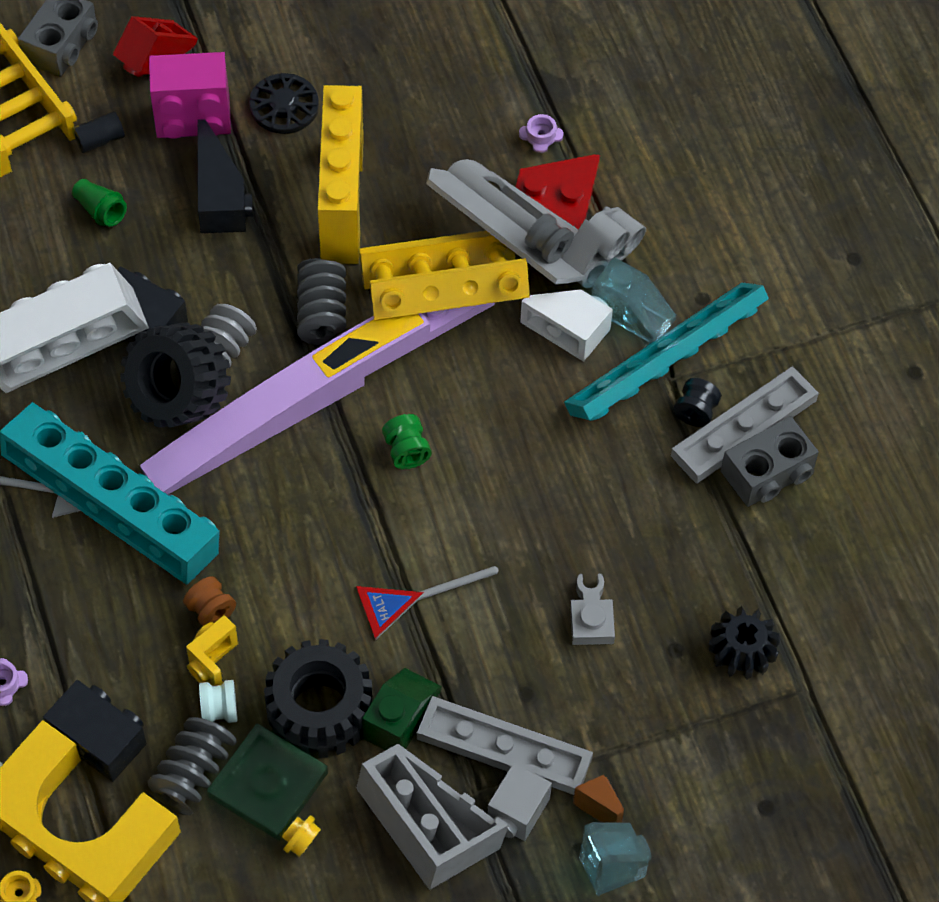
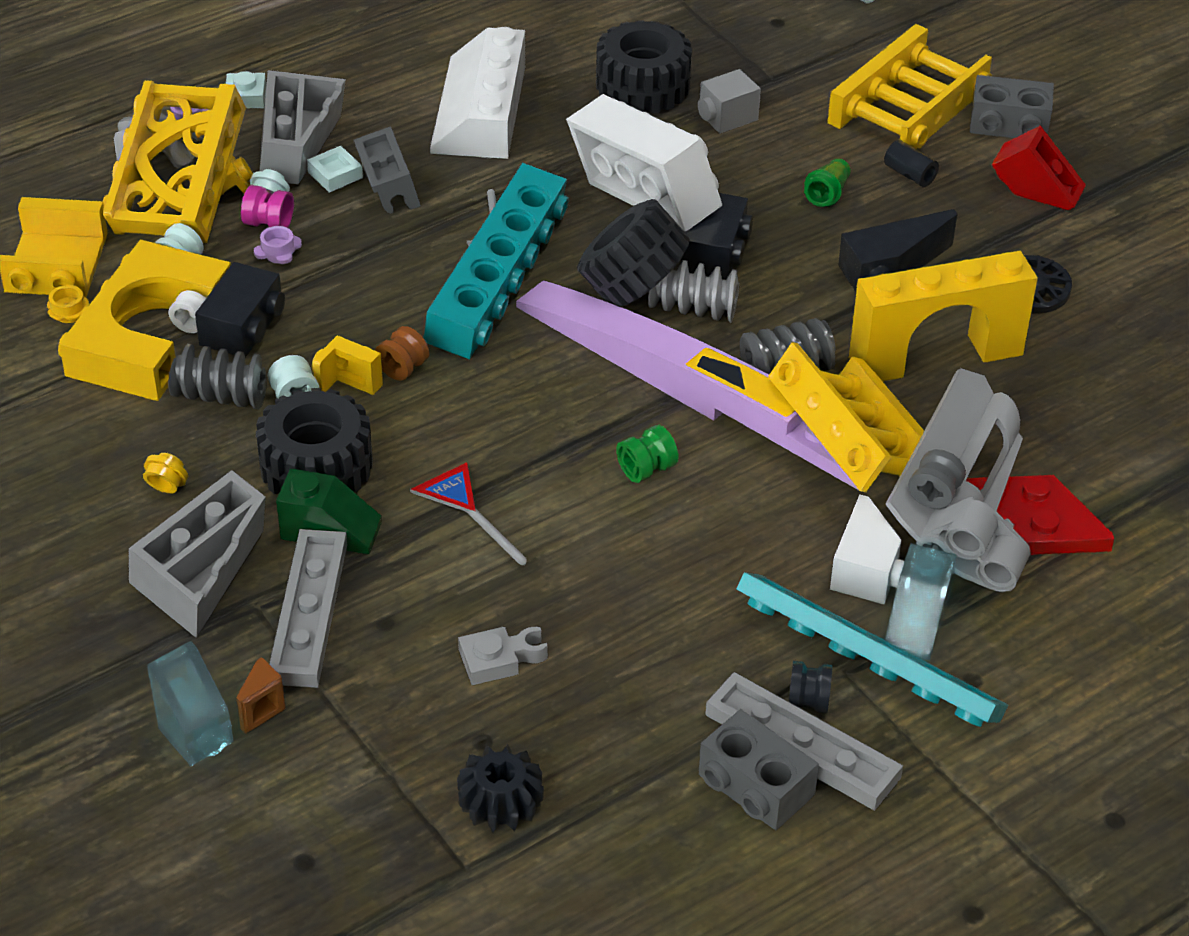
camera: 75 degrees right, 15 degrees down
dark pink brick [149,52,231,138] -> none
clear green plate [207,723,328,841] -> none
light grey brick [488,763,552,841] -> none
lavender plate [519,114,563,153] -> none
none -> white bush [168,290,206,333]

